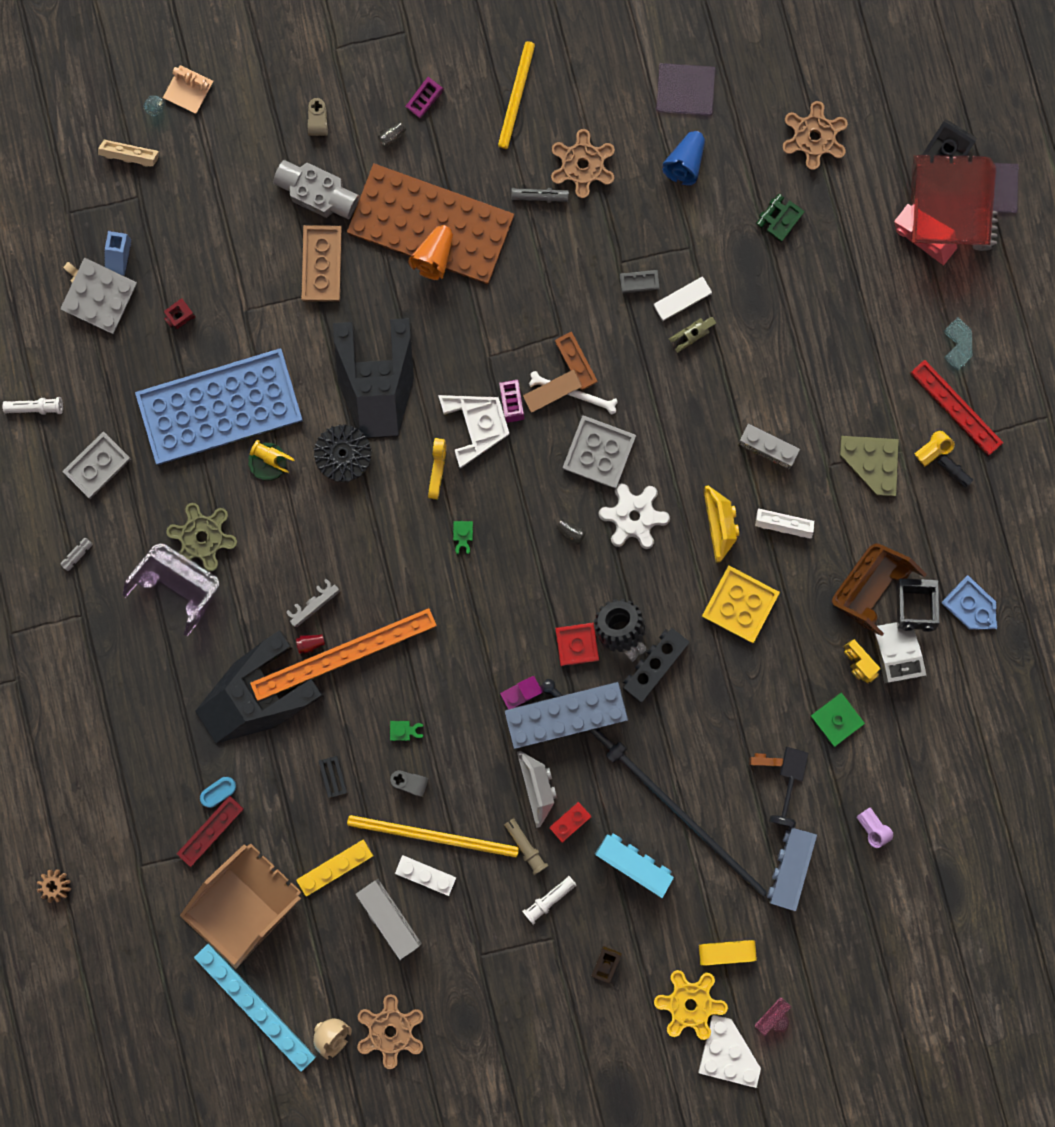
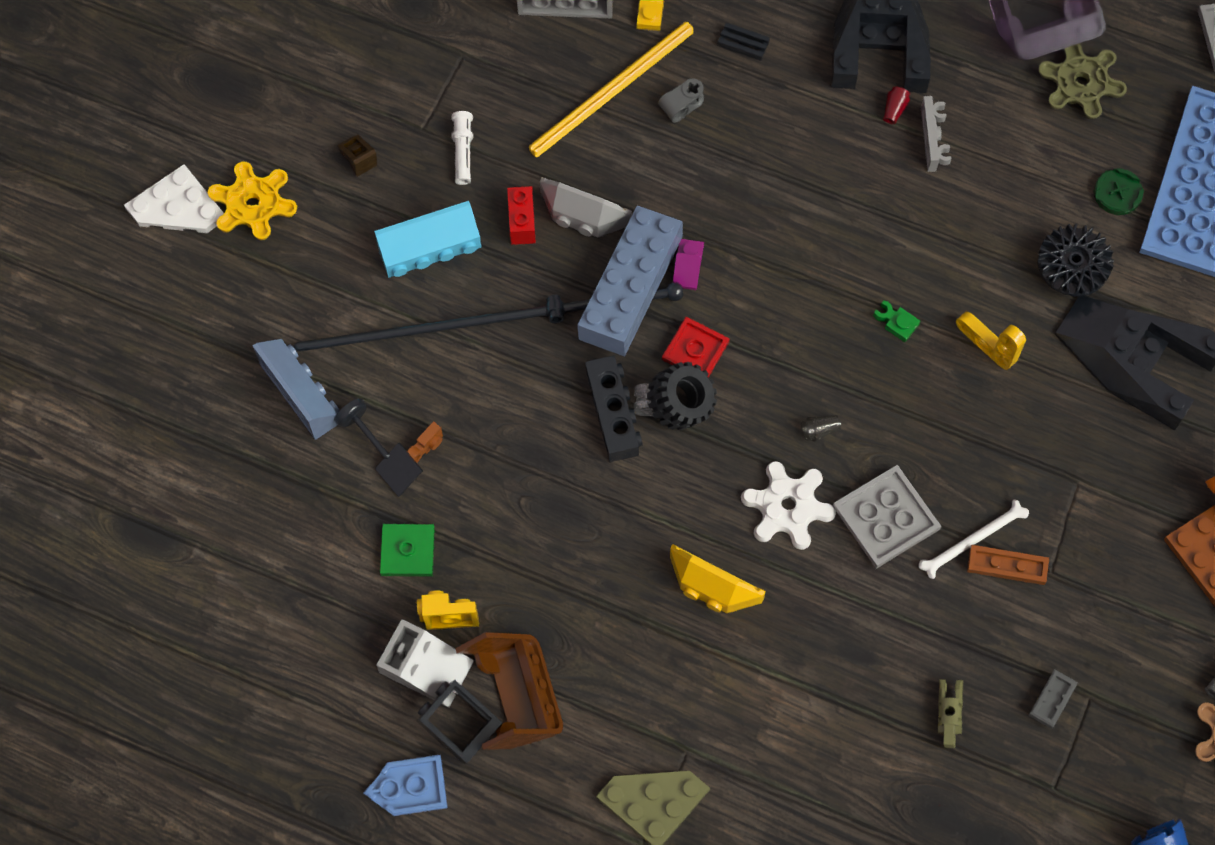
camera: 125 degrees right, 15 degrees down
yellow piece [249,440,295,473] -> none
orange plate [250,608,437,701] -> none
green plate [390,721,423,741] -> none
white plate [395,855,456,896] -> none
white wing [438,395,509,468] -> none
slope [500,380,525,423] -> none
dark tan pin [504,818,548,875] -> none
medium nougat tile [523,370,583,413] -> none
white tile [653,276,712,321] -> none
yellow beam [699,940,757,965] -> none
yellow plate [702,565,780,644] -> none
light grey brick [738,424,800,469] -> none
white plate [755,509,814,538] -> none
clear pink tile [755,997,791,1036] -> none
lavender piece [856,808,893,848] -> none

